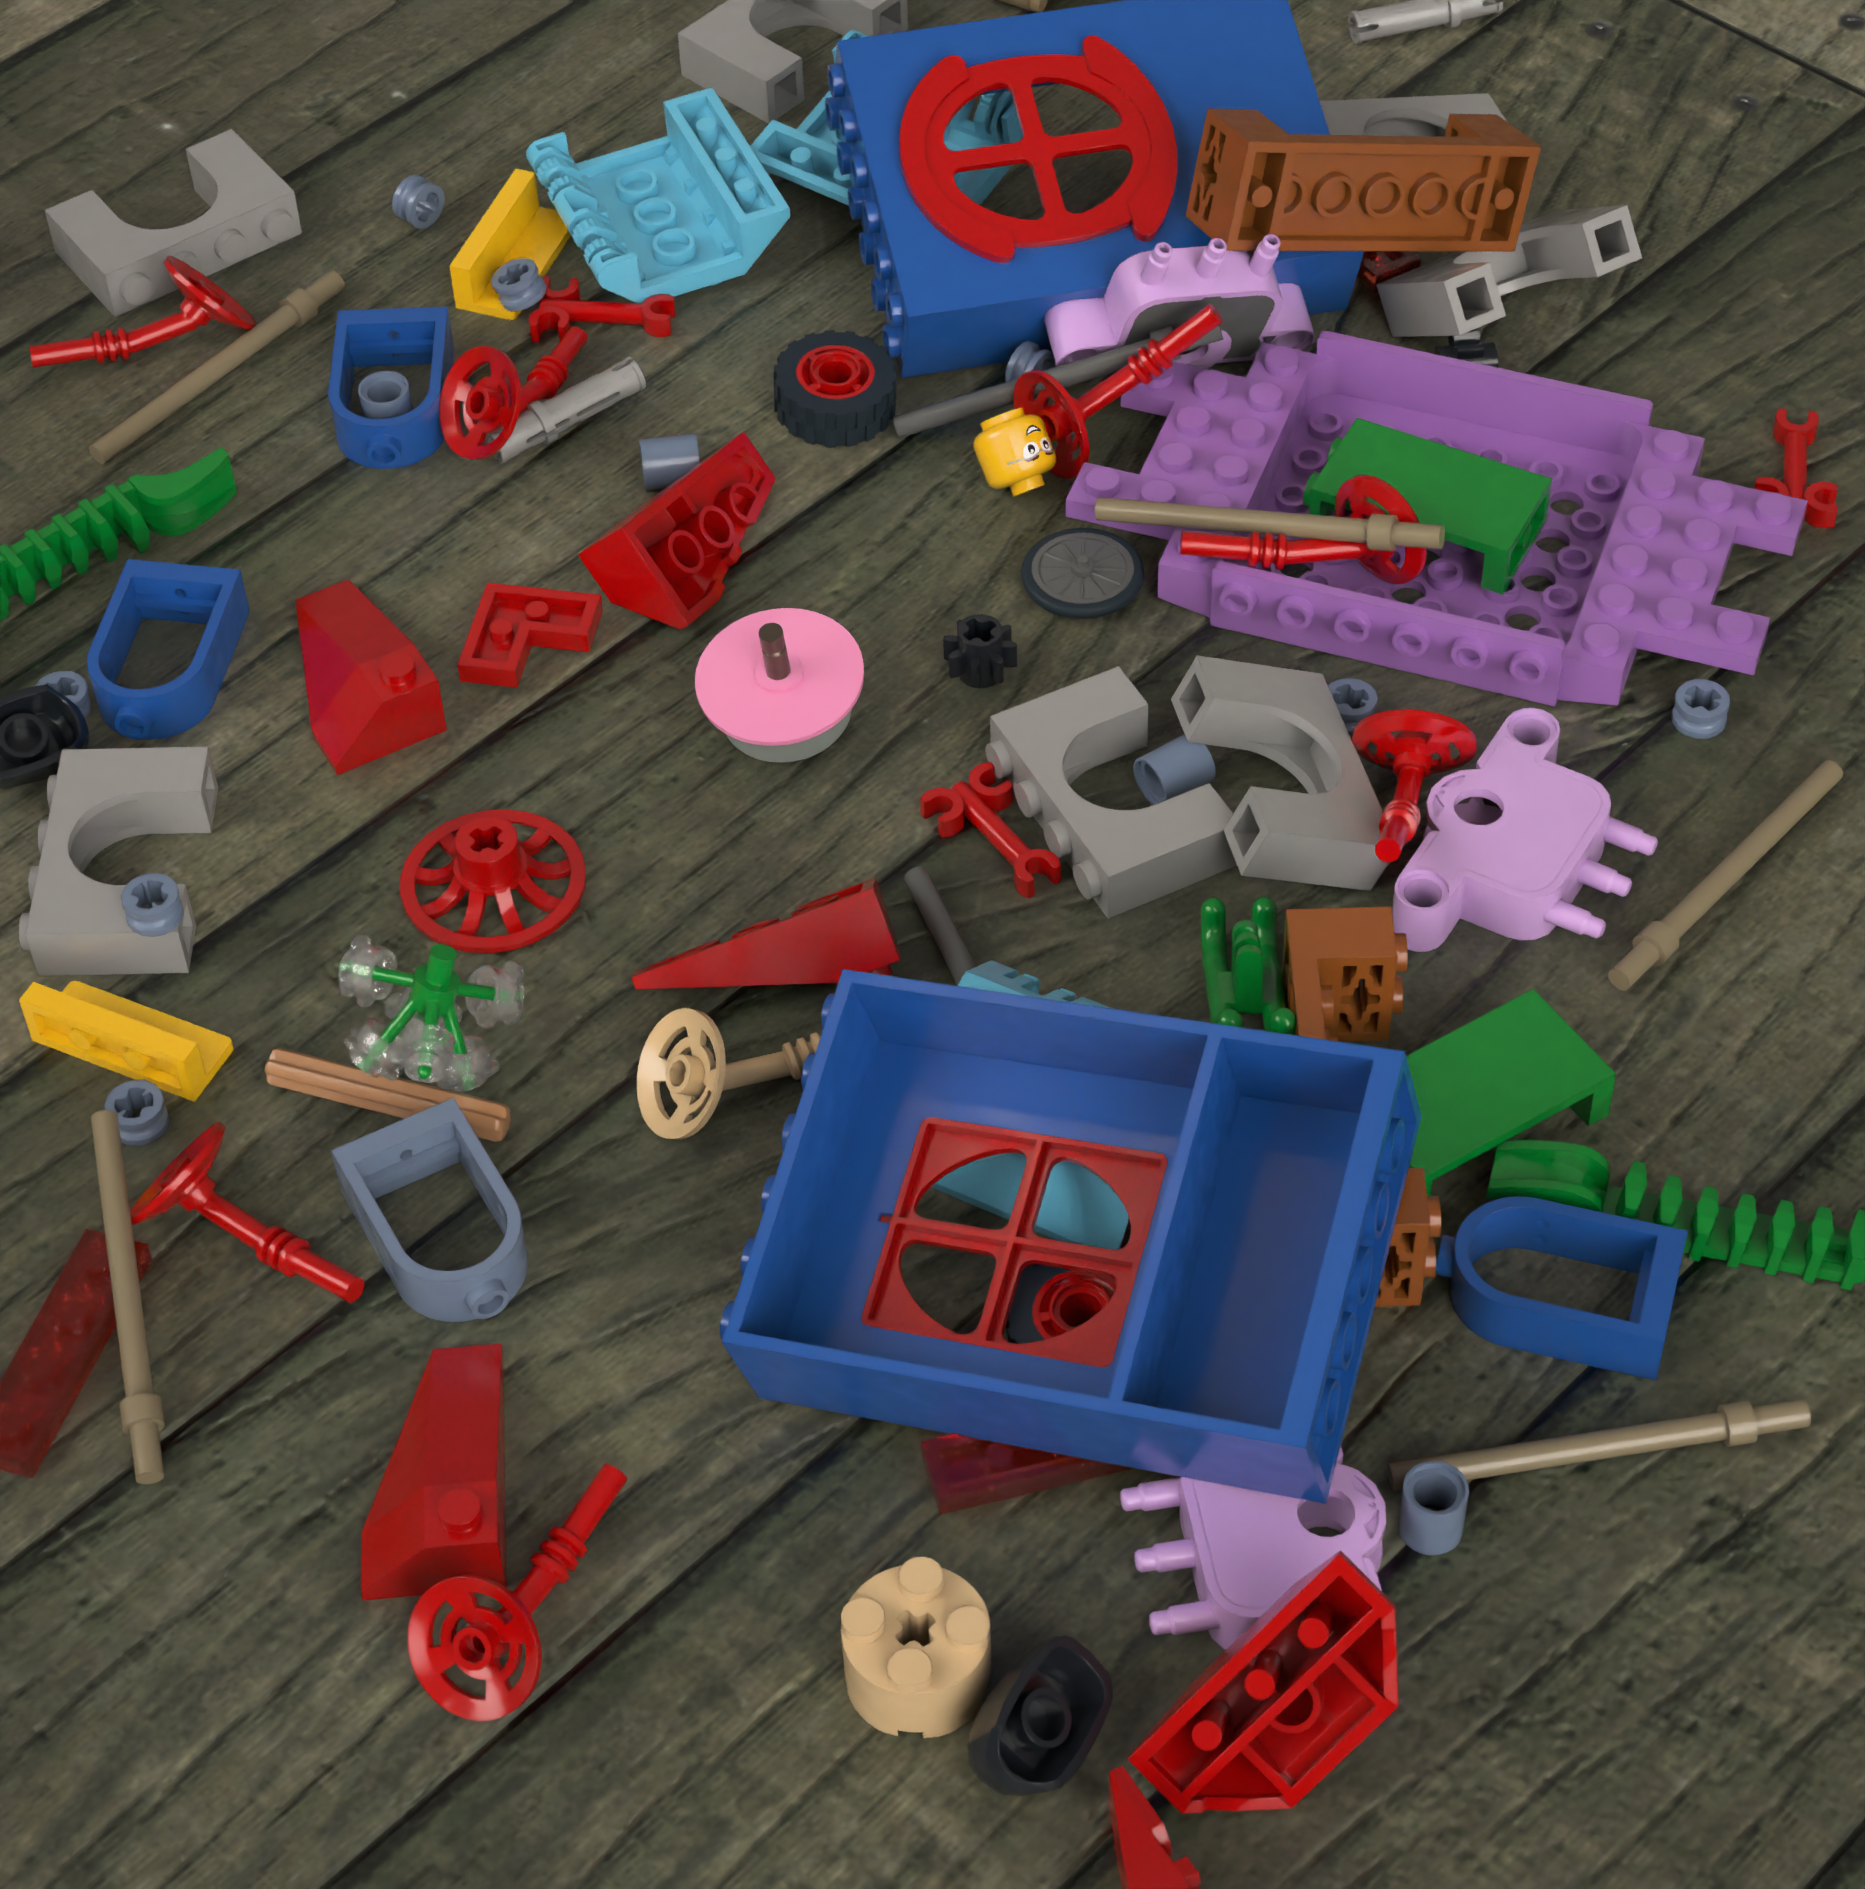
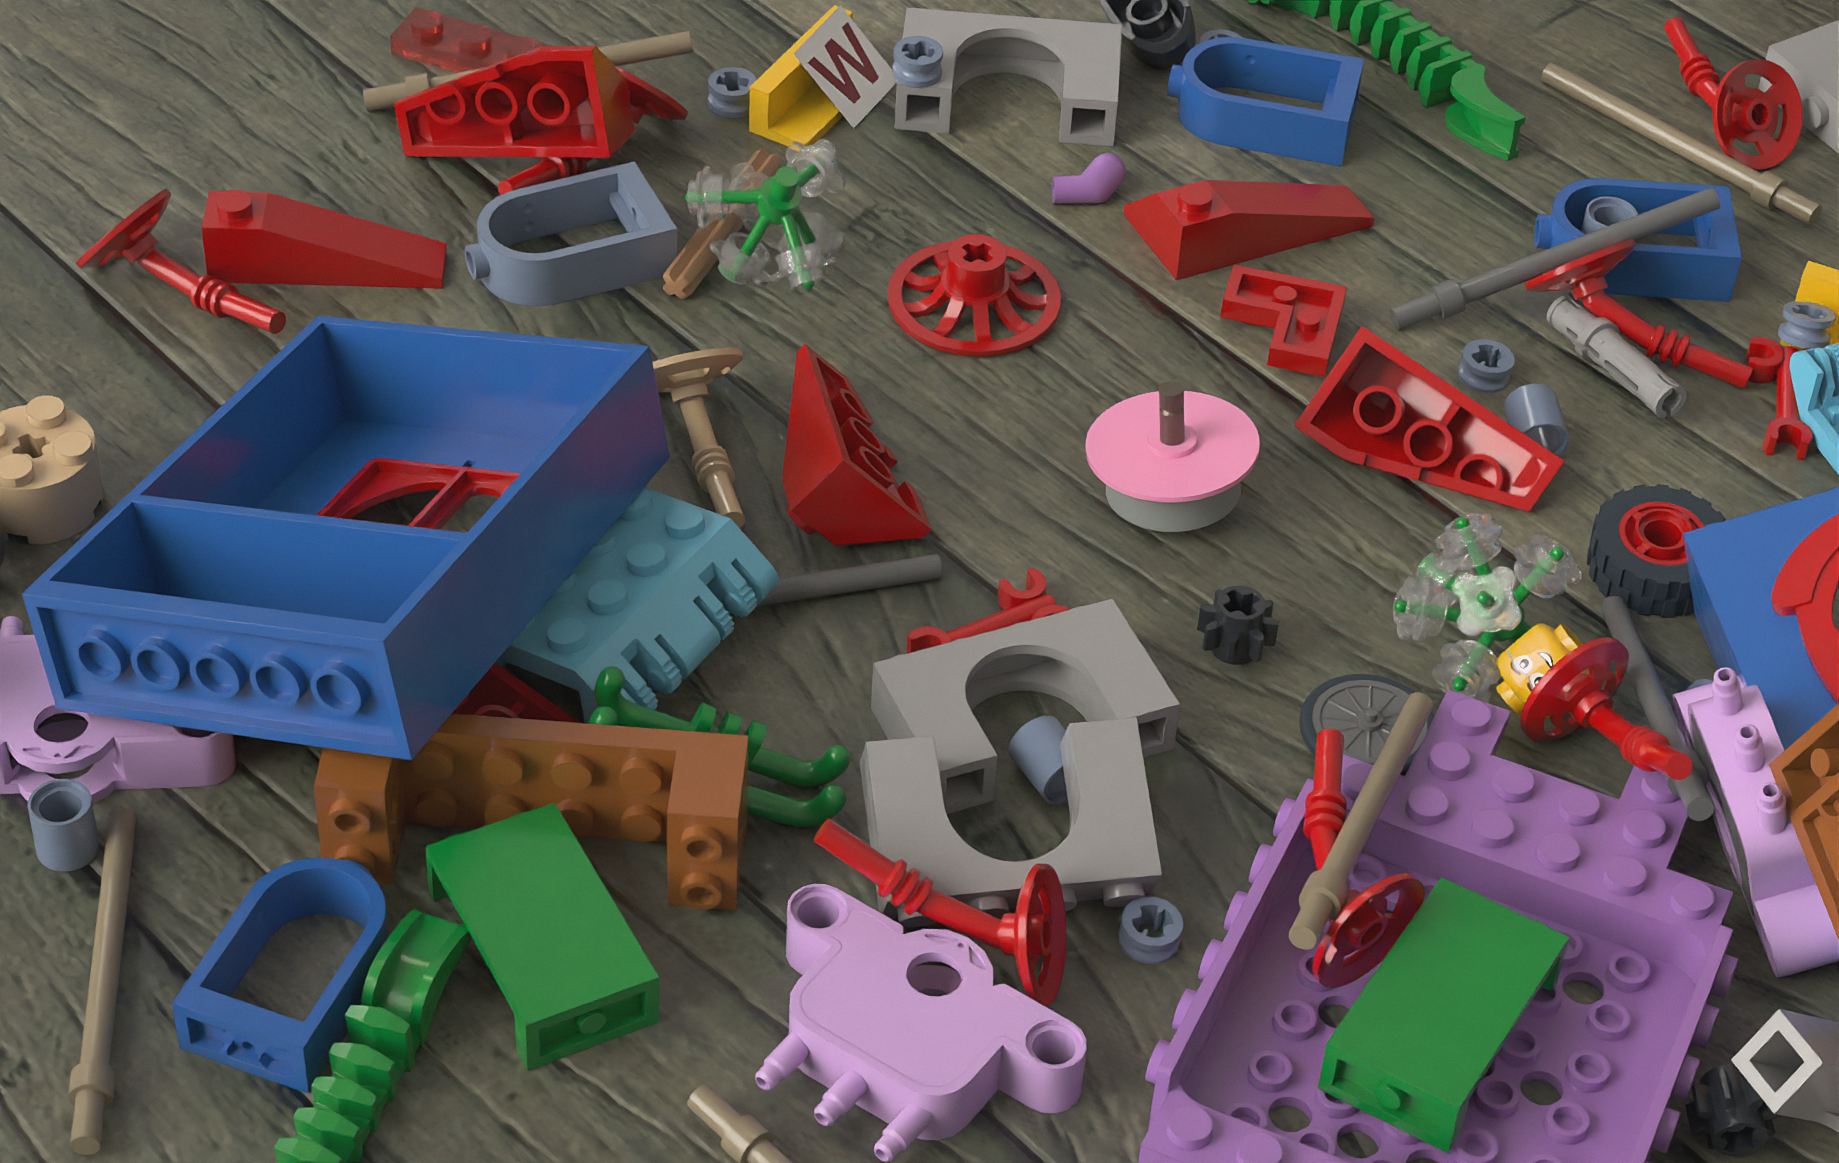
camera: 90 degrees right, 5 degrees down
none -> red wedge [394,46,635,158]
none -> white sticker [793,5,897,128]
none -> medium lavender arm [1051,153,1126,204]
none -> dark grey bar [1390,187,1720,330]
none -> clear plant [1393,513,1582,703]
none -> sand blue bush [1457,339,1515,393]

